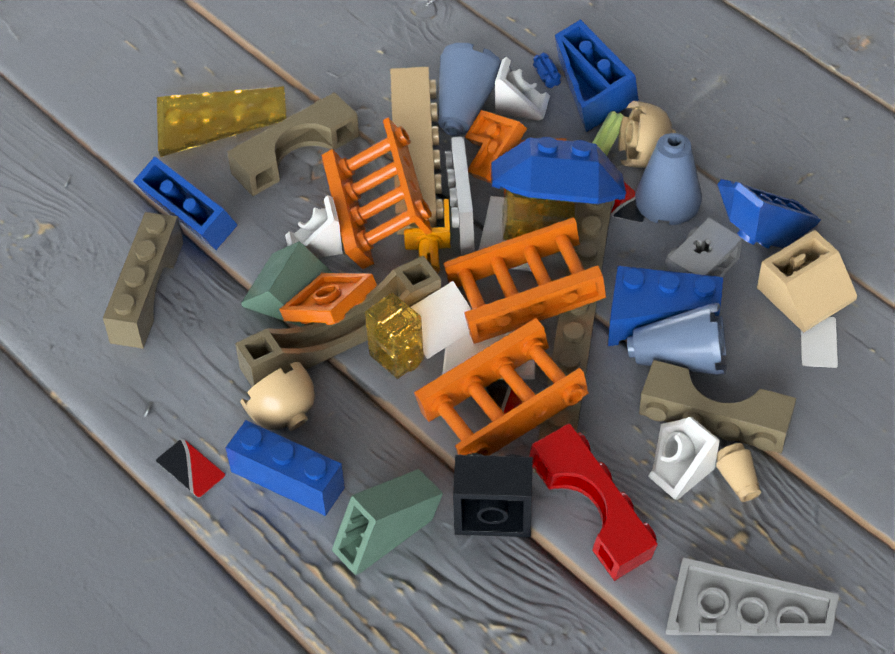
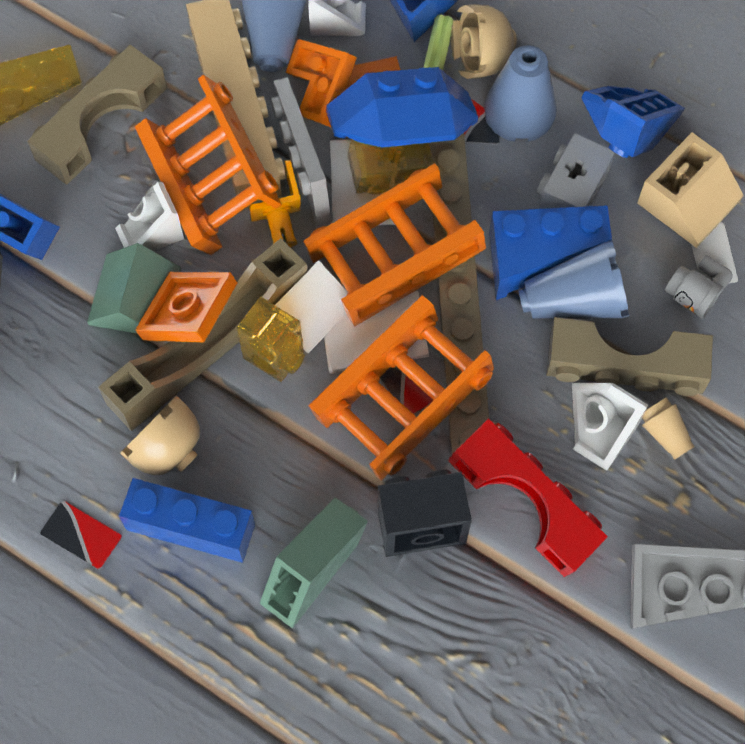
camera: 15 degrees left, 15 degrees up
none -> light grey piece [665,255,733,319]

